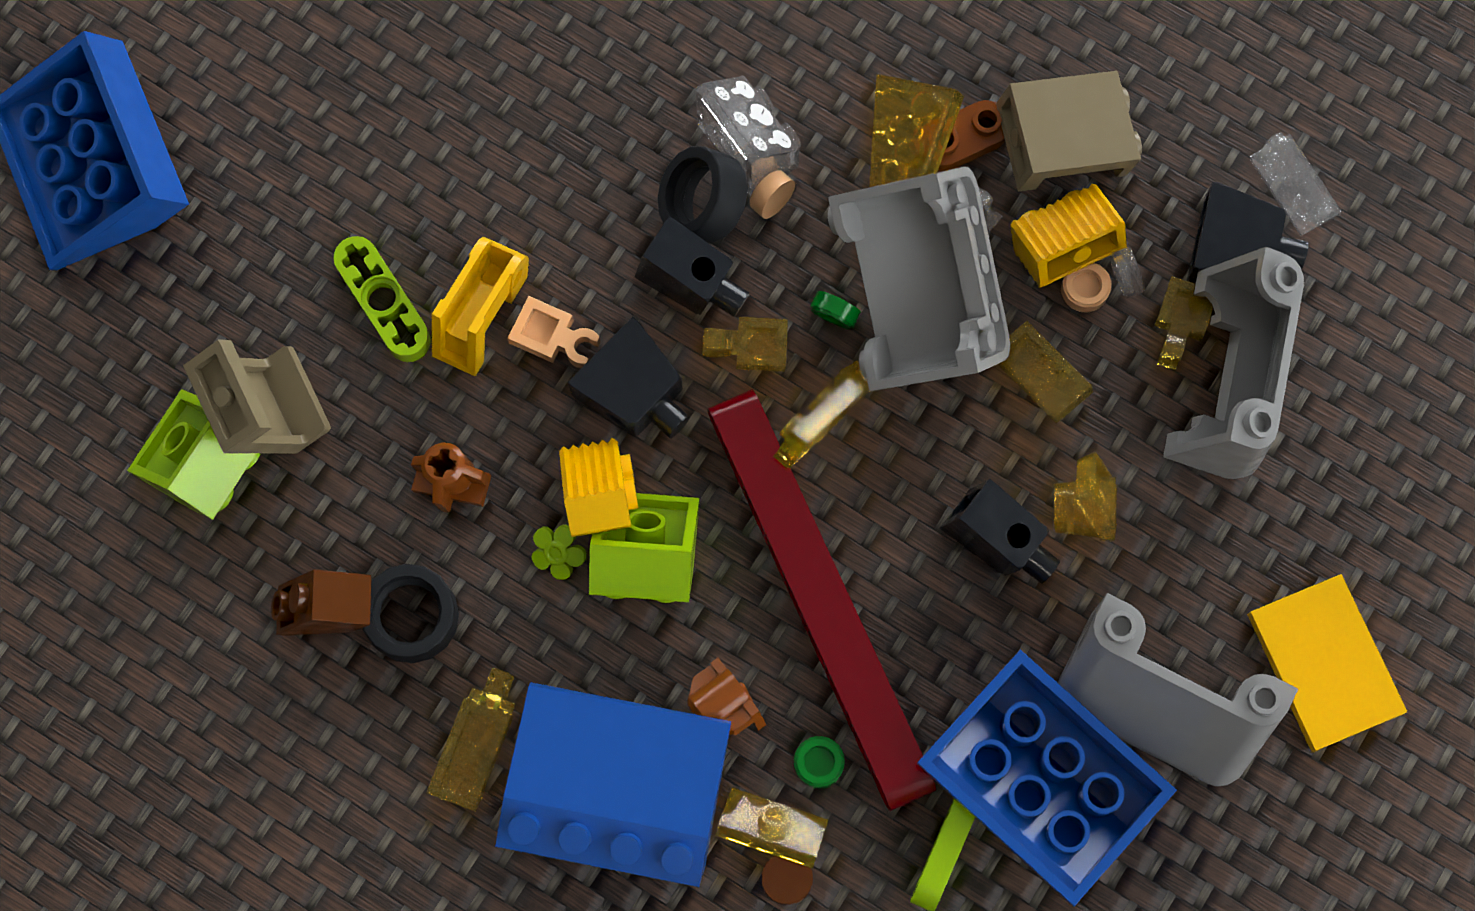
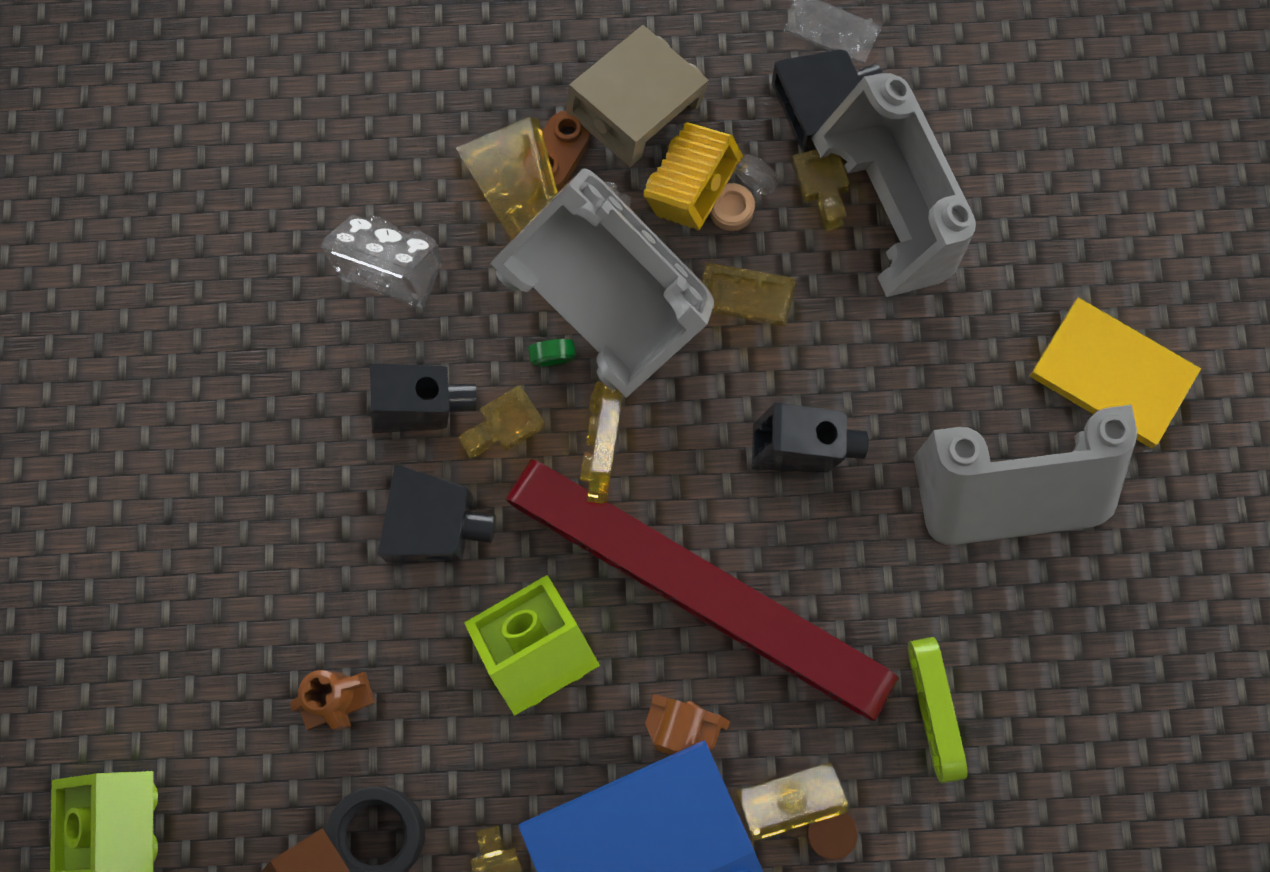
camera: 35 degrees left, 0 degrees up
dark tan panel [183,339,331,454] -> none
lime beam [334,236,431,362] -> none
yellow piece [432,237,529,376] -> none
light nougat plate [507,296,601,369] -> none
lime plant [531,525,586,580] -> none
yellow brick [559,438,639,537] -> none
black tyre [657,146,748,243] -> none
light nougat tile [750,170,795,219] -> none
green tile [794,736,845,789] -> none
blue slope [917,649,1177,907] -> none
clear yellow piece [1054,452,1117,541] -> none

